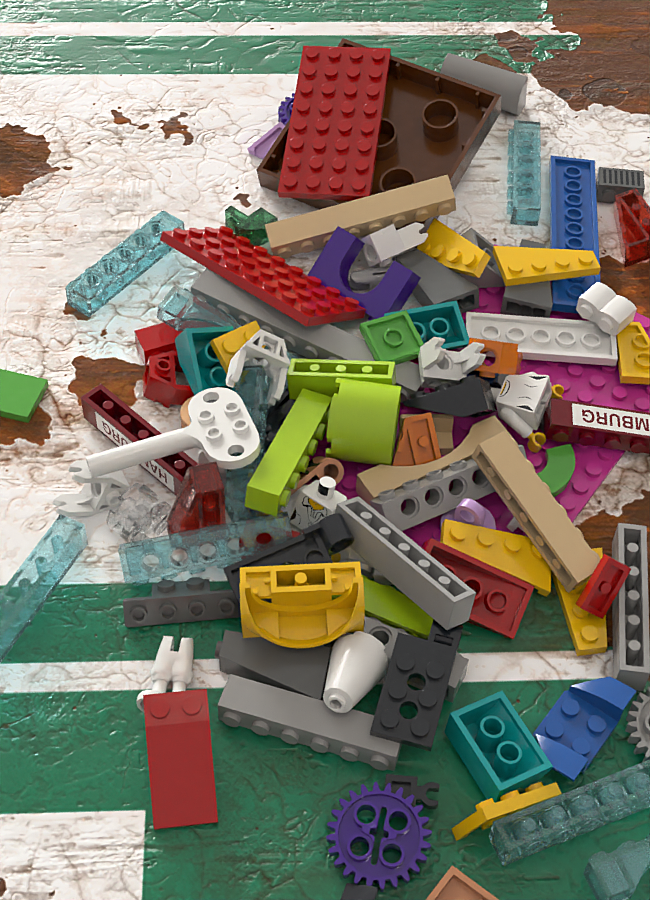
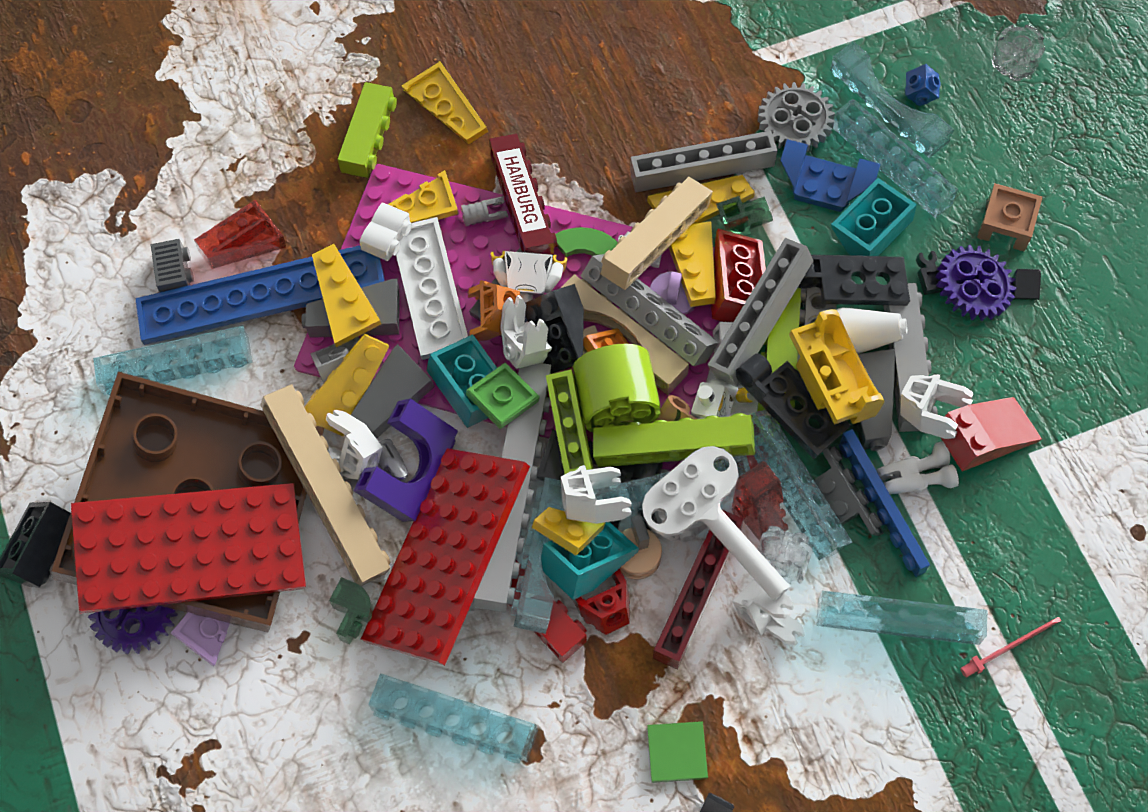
camera: 105 degrees left, 15 degrees up
light grey brick [440,53,528,115] -> none
yellow wing [451,782,562,841] -> none
red plate [576,554,631,619] -> none
none -> light grey hinge [461,196,508,227]
none -> clear green brick [716,196,773,235]
none -> blue plate [839,429,930,577]
none -> white piece [900,374,973,439]

